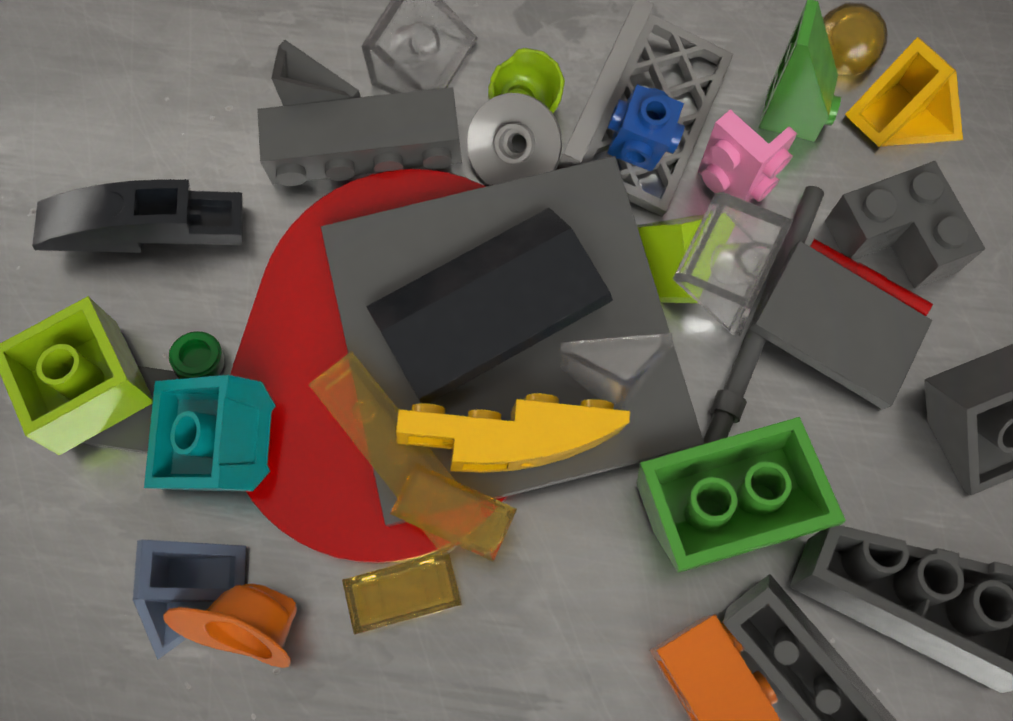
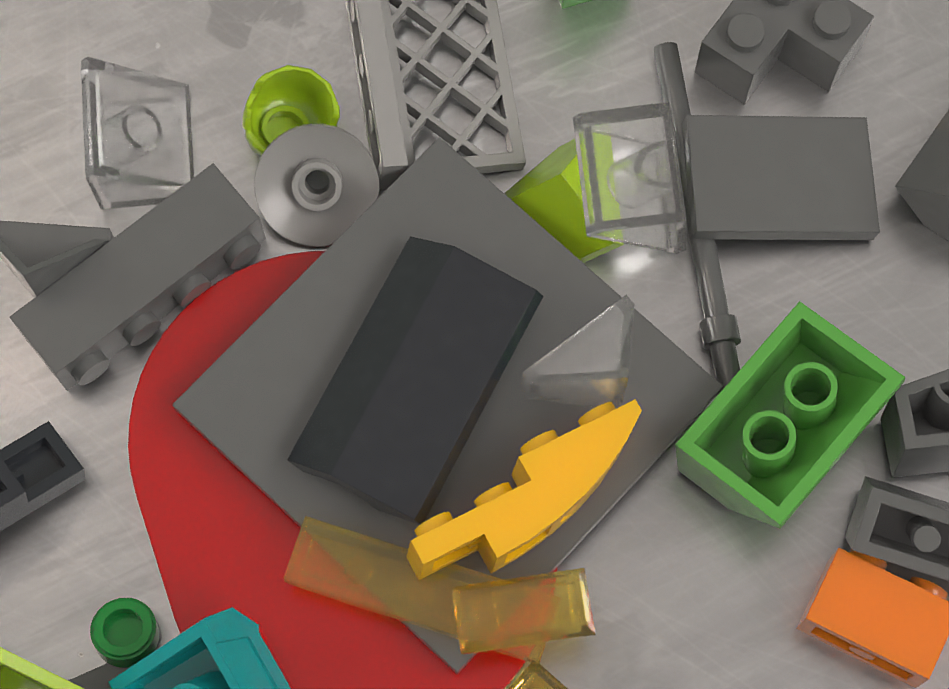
camera: 35 degrees left, 0 degrees up
blue brick [606,84,685,172] -> none
bright pink bracket [697,109,797,210] -> none
red piece [810,239,933,316] -> none

